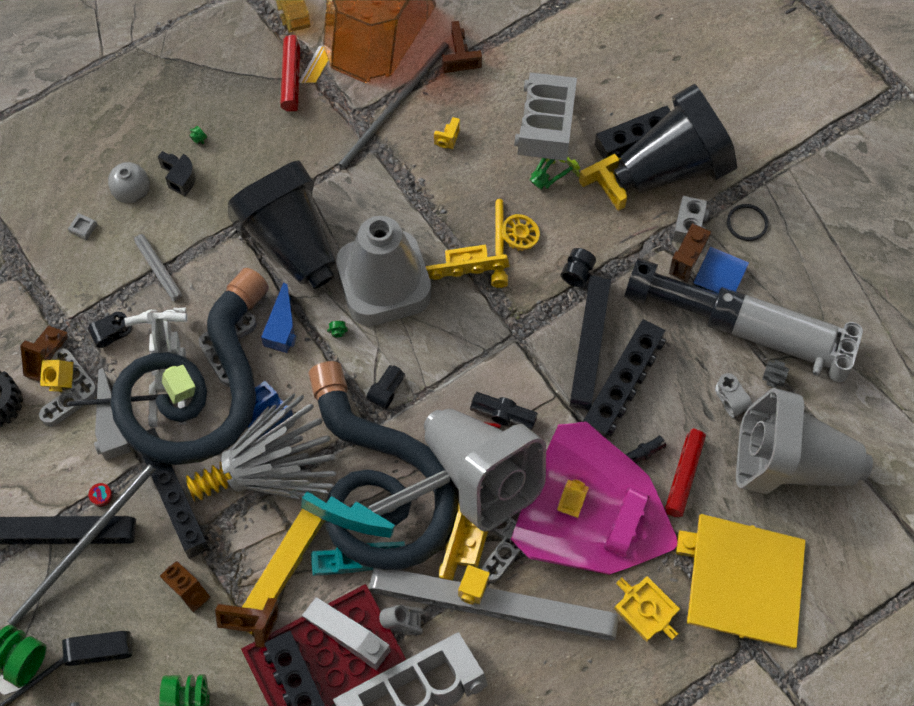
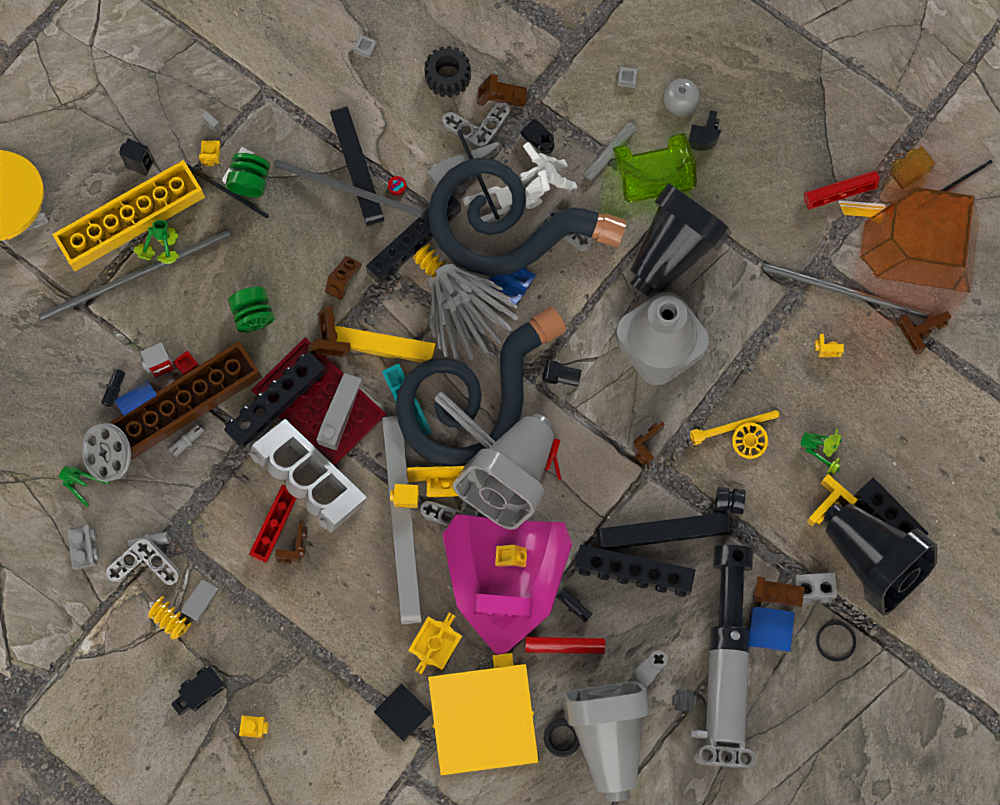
camera: 75 degrees right, 10 degrees up
yellow brick [40,360,73,392] -> none
black beam [62,631,133,666] -> none
yellowish green brick [162,365,195,404] -> none
green plate [189,126,208,144] -> none
blue slope [261,283,296,353] -> none
teal slope [301,491,395,538] -> none
green plate [327,321,348,338] -> none
light grey piece [379,604,424,635] -> none
yellow bracket [425,244,510,280] -> none
black piece [470,391,538,431] -> none
light grey fence [514,73,577,161] -> none
none -> black slope [374,683,432,742]
none -> black tyre [544,718,580,758]
none -> clear neon green windscreen [613,133,697,203]
none -> reddish brown bracket [632,422,665,467]

